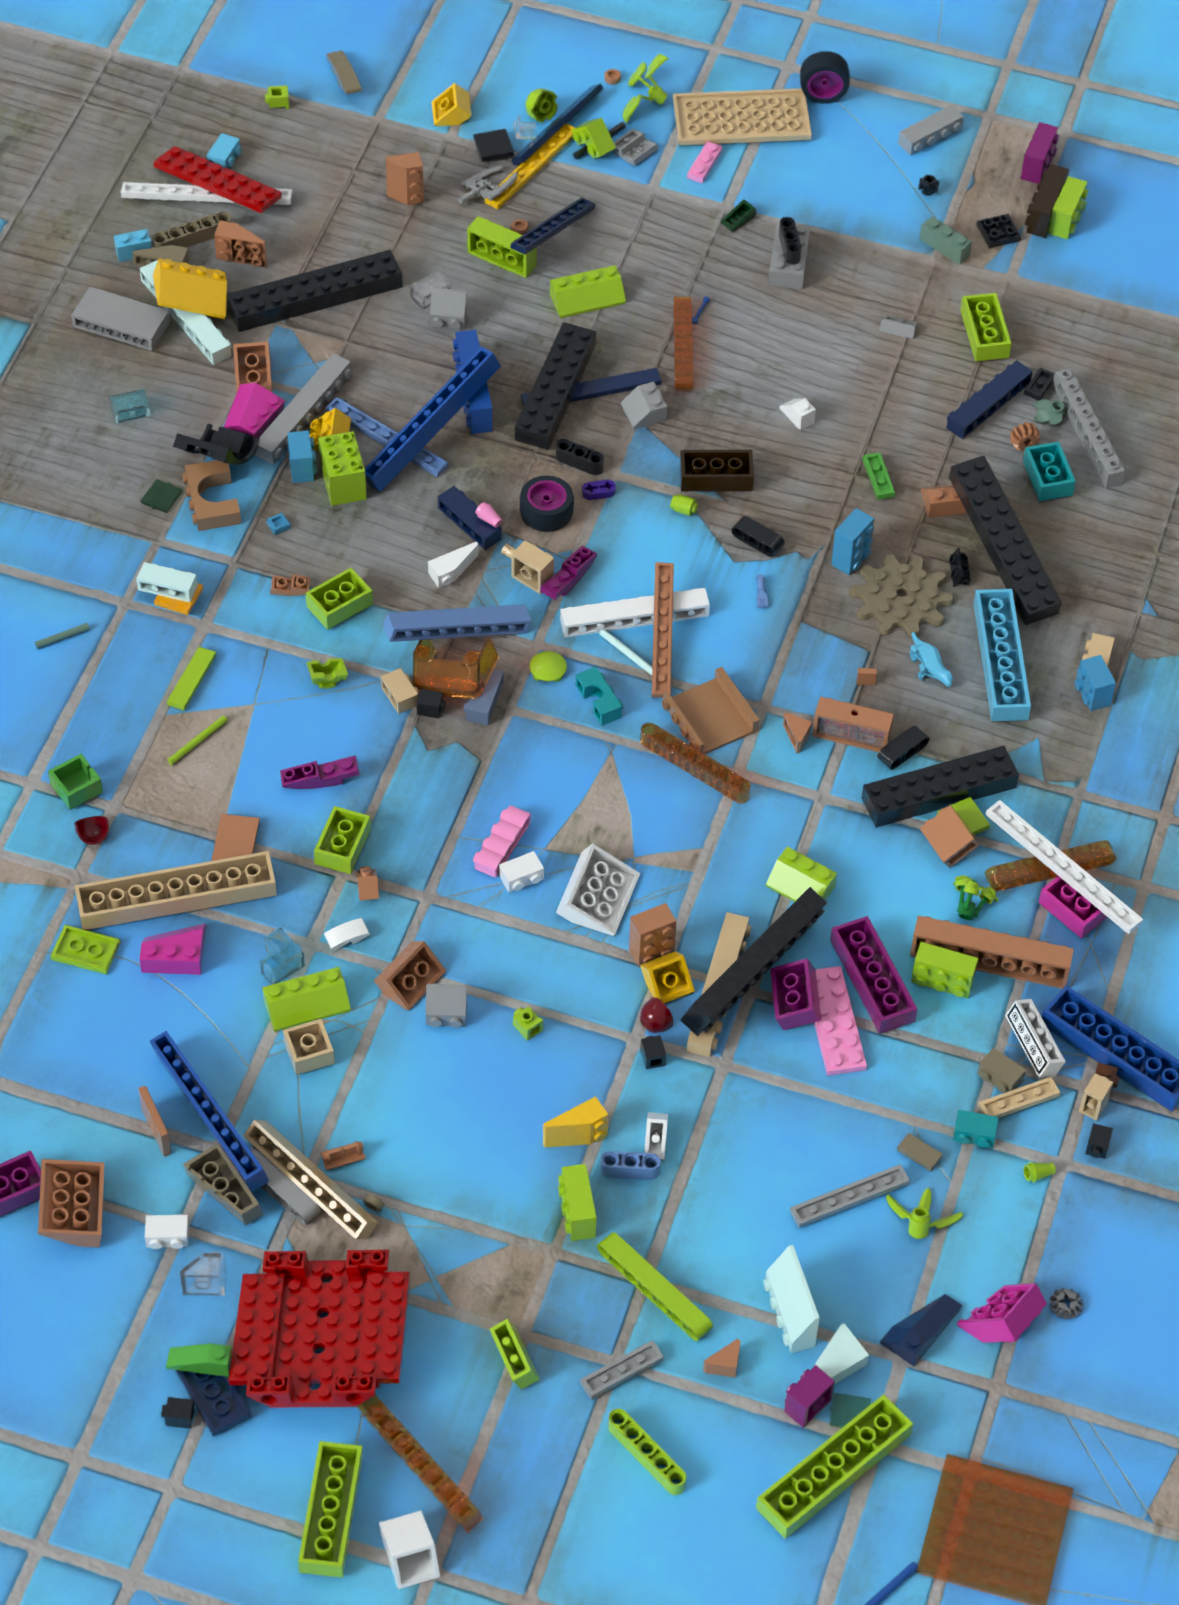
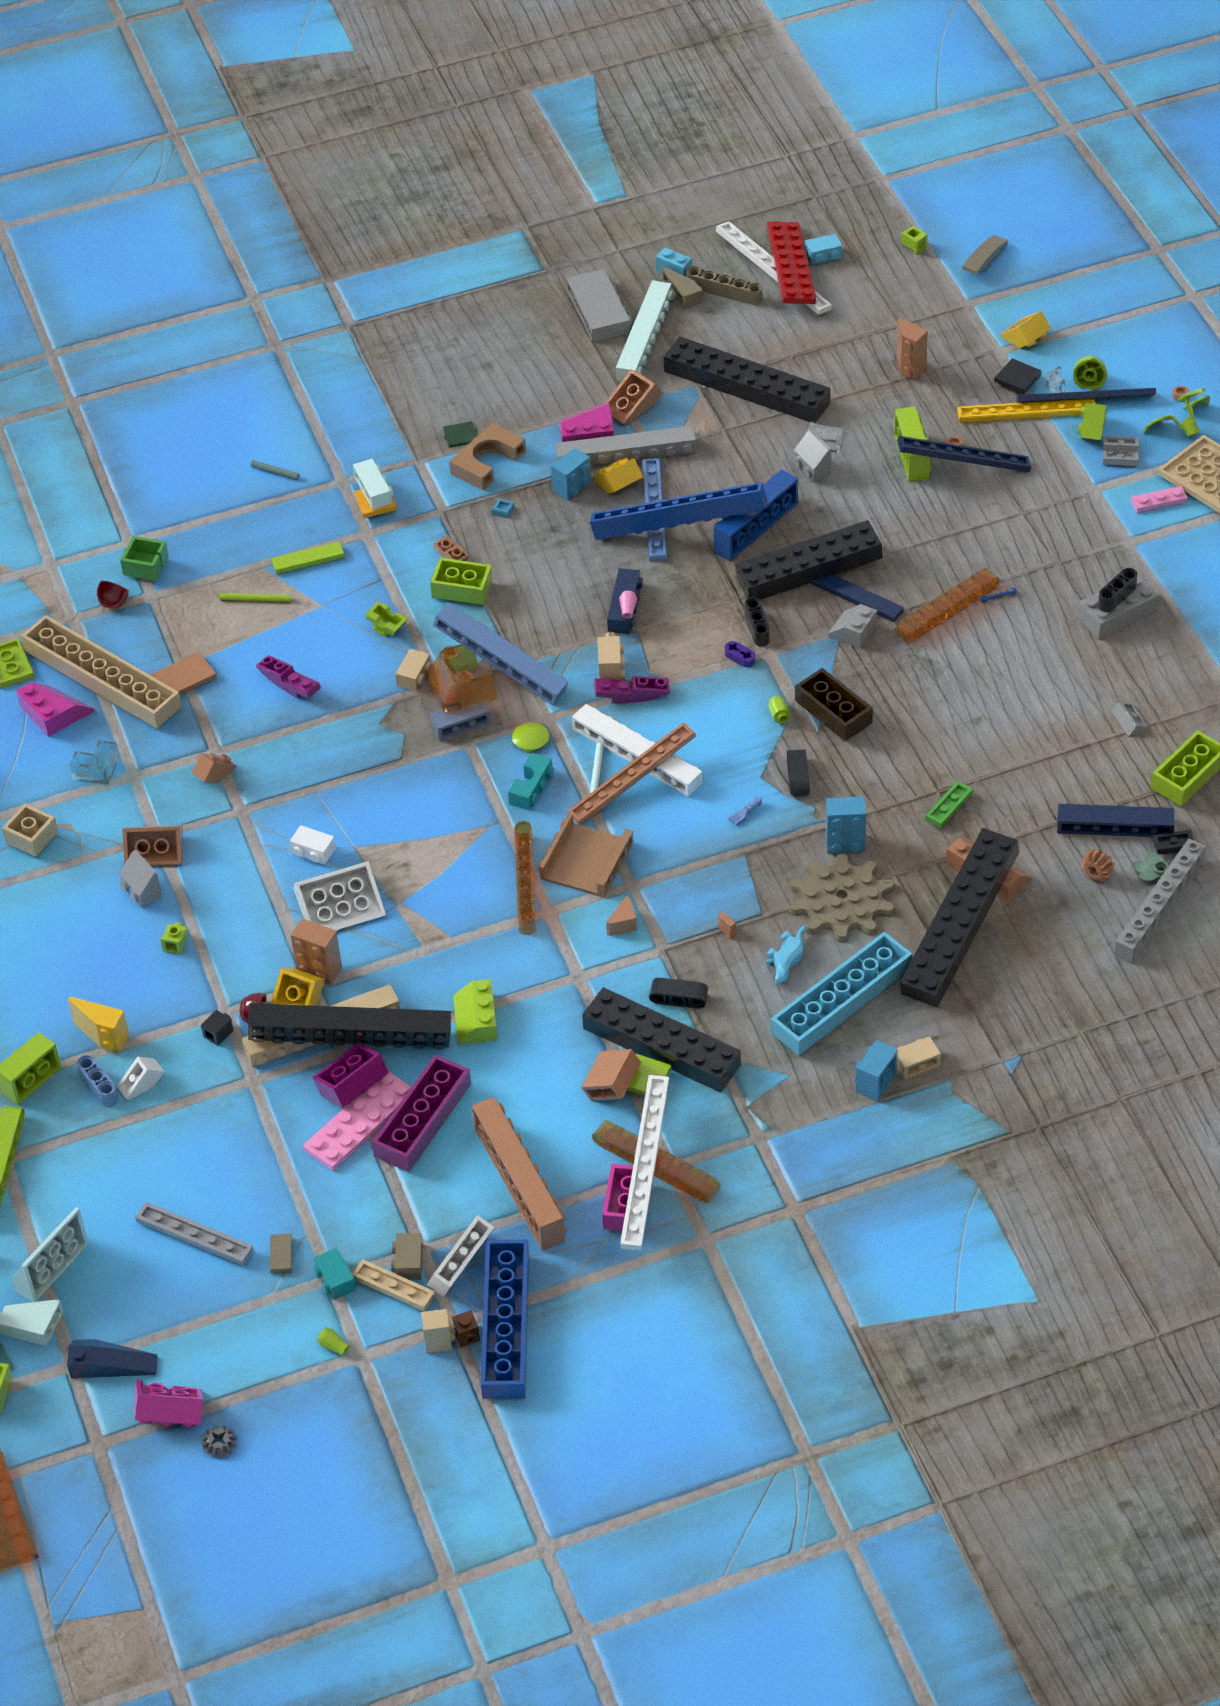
camera: 55 degrees right, 5 degrees down
clear light blue brick [109,389,151,424] -> none
yellow slope [153,258,227,319] -> none
black piece [173,424,260,465] -> none
nougat slope [214,221,267,268] -> none
lime slope [262,967,351,1032] -> none
lime brick [314,806,371,874] -> none
lime container [318,431,367,506] -> none
white slope [324,918,370,951] -> none
black brick [417,689,446,718] -> none
white slope [428,541,478,588] -> none
light grey bar [458,165,518,204] -> none
bright pink brick [473,805,531,878] -> none
black wheel [520,475,574,532] -> none
lime slope [550,265,626,318] -> none
black bar [573,122,626,159] -> none
dark green slope [720,199,757,232] -> none
white slope [779,398,816,430] -> none
nougat brick [812,696,894,753] -> none
lime plant [886,1188,963,1239] -> none
lime brick [911,942,978,998] -> none
black hinge [949,547,971,587] -> none
plant [953,875,999,920] -> none
teal brick [1023,442,1076,501] -> none
black brick [1085,1123,1113,1159] -> none

